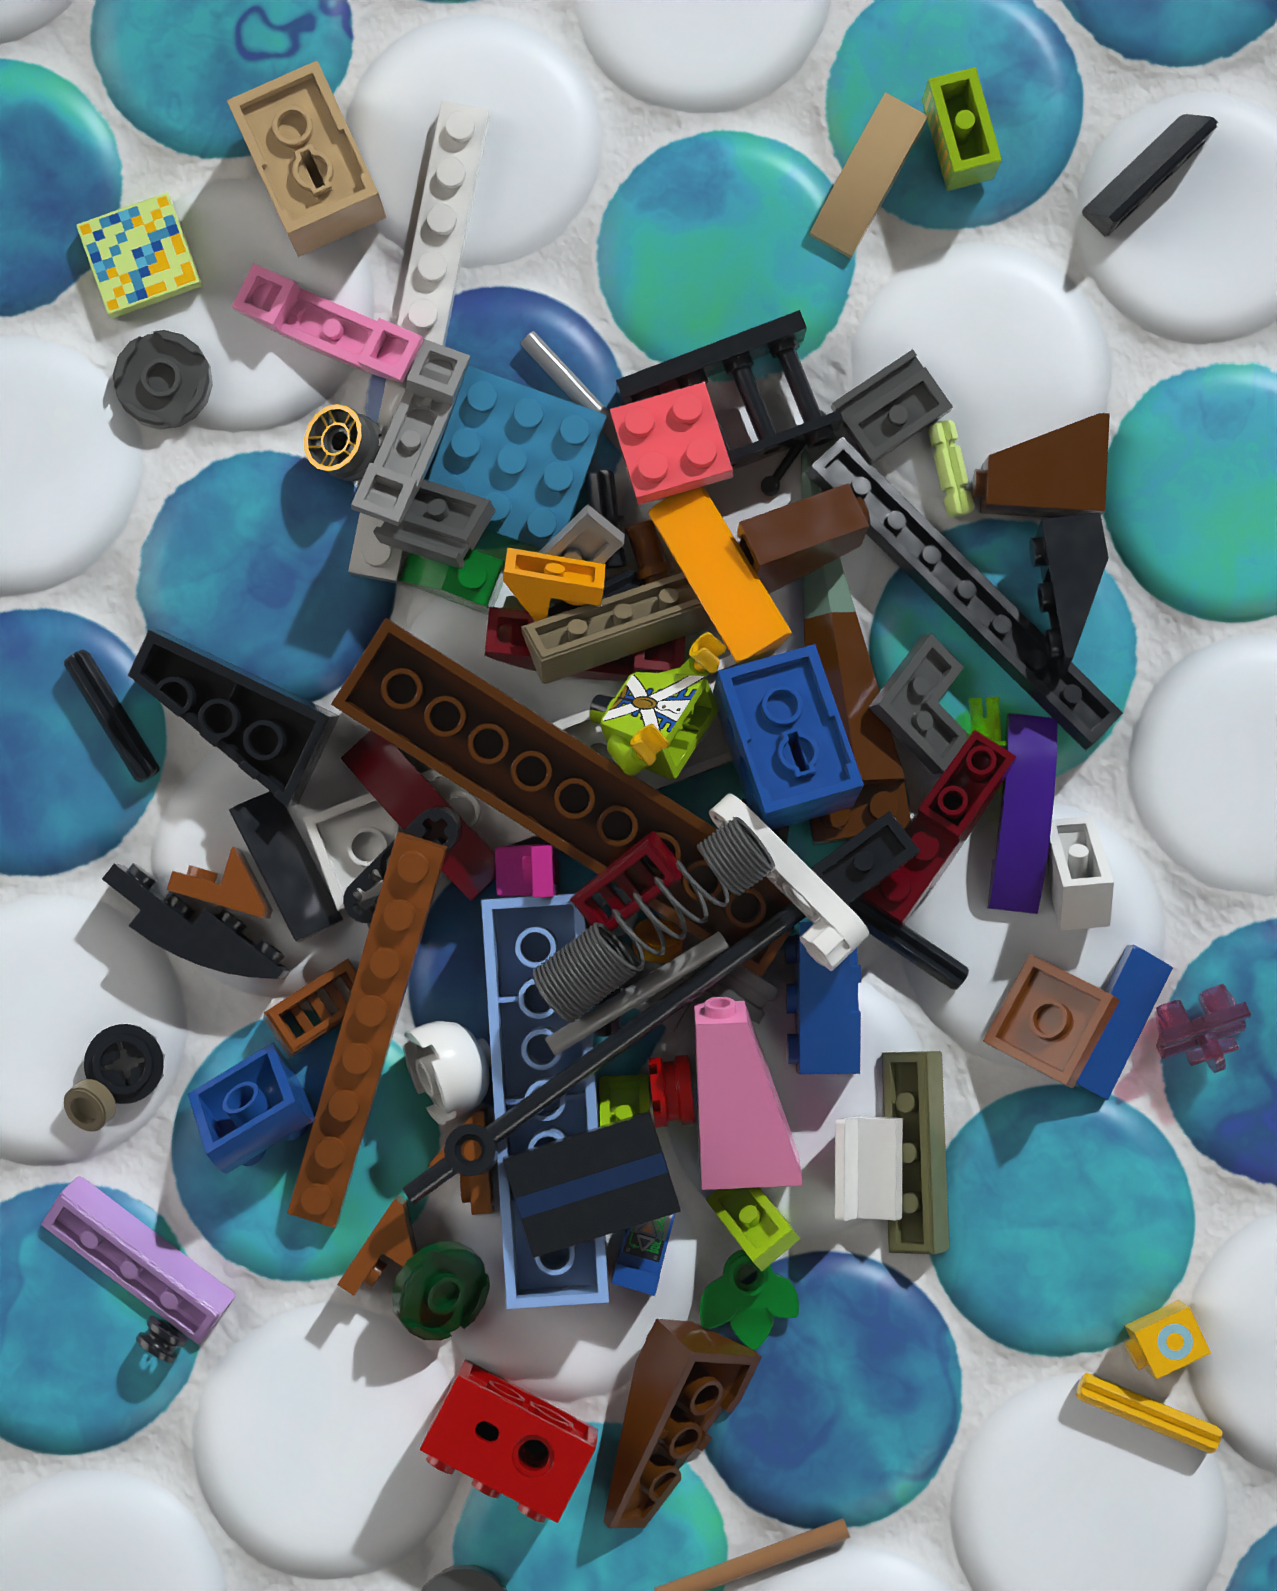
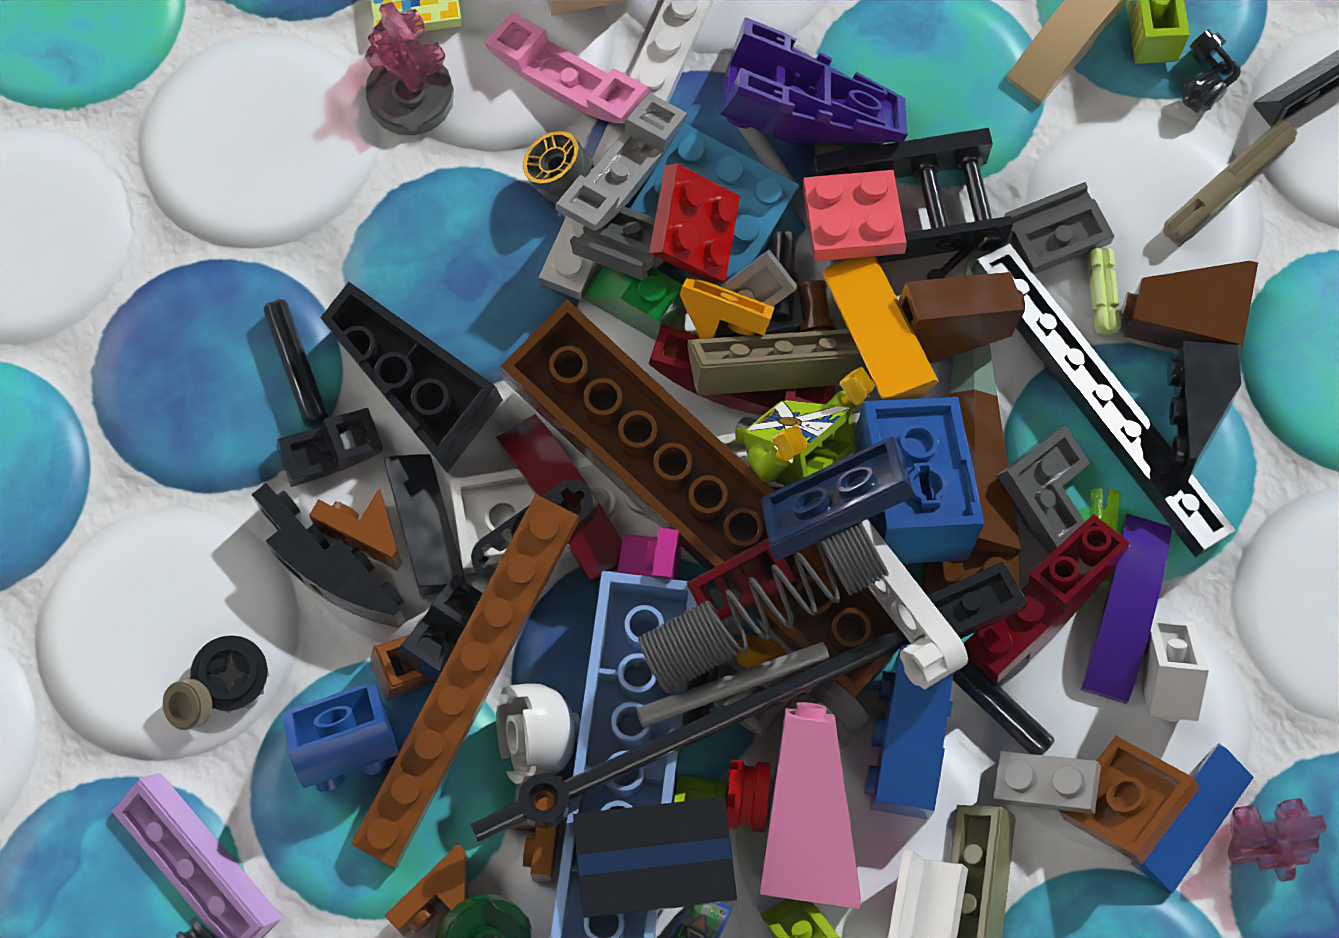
camera: 10 degrees right, 15 degrees down
none -> black slope [276,408,383,487]
none -> clear pink hips [365,2,445,93]
none -> black slope [396,575,483,683]
none -> red plate [649,163,740,283]
none -> dark purple wedge [720,17,908,146]
none -> dark blue tile [761,436,915,561]
none -> light grey plate [994,751,1101,814]
none -> dark tan axle [1163,120,1298,243]
none -> black piece [1181,29,1241,113]

